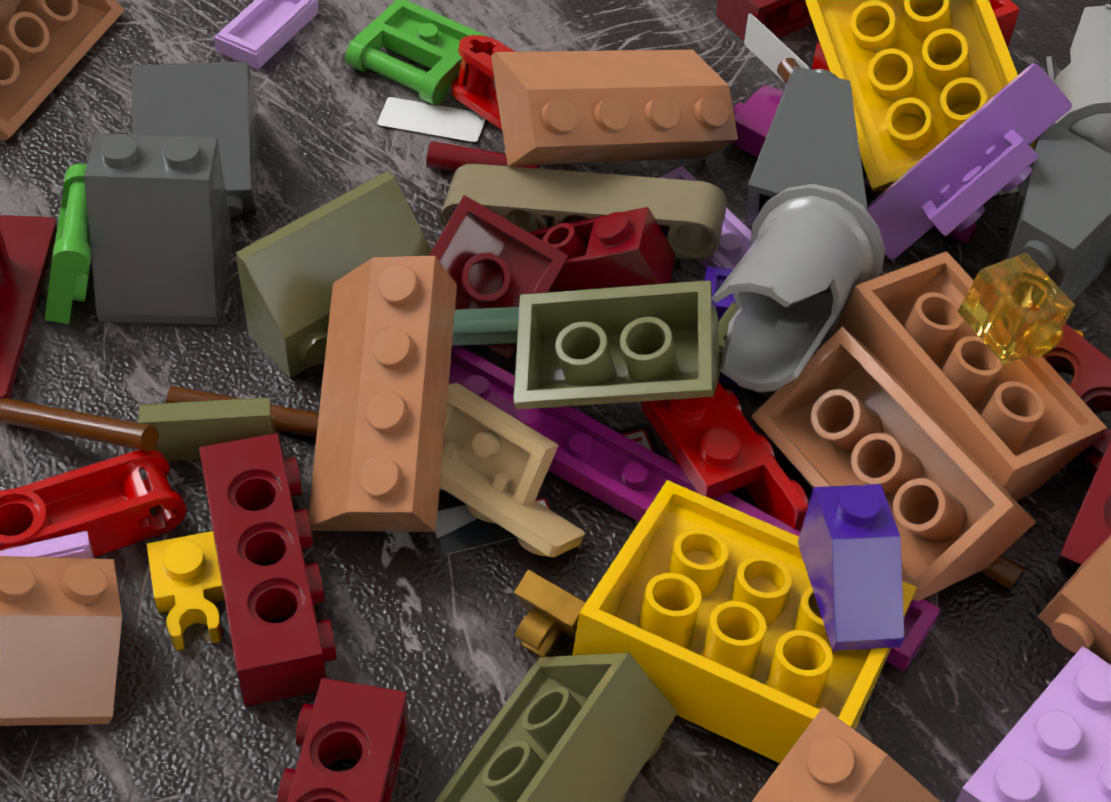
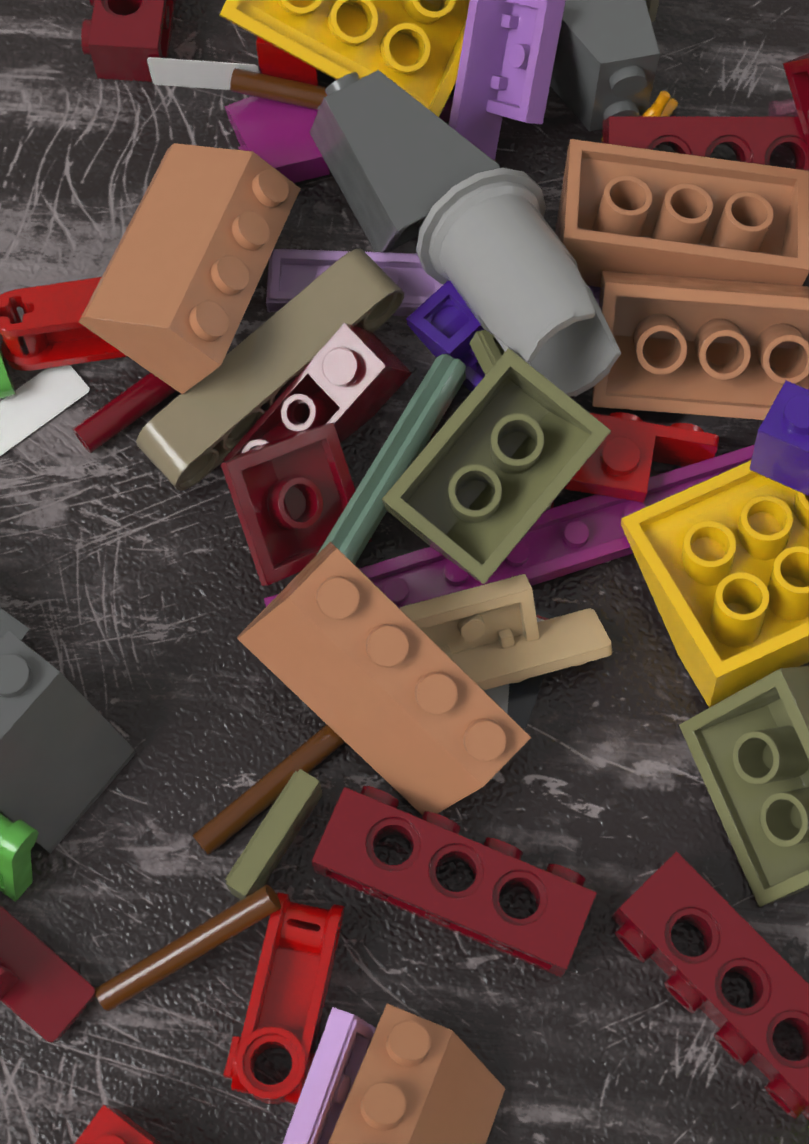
camera: 50 degrees left, 20 degrees up
yellow plate [147,531,225,651] -> none
olive slope [236,171,431,378] -> none
pearl gold tile [514,569,585,657] -> none
clear yellow brick [957,253,1075,365] -> none

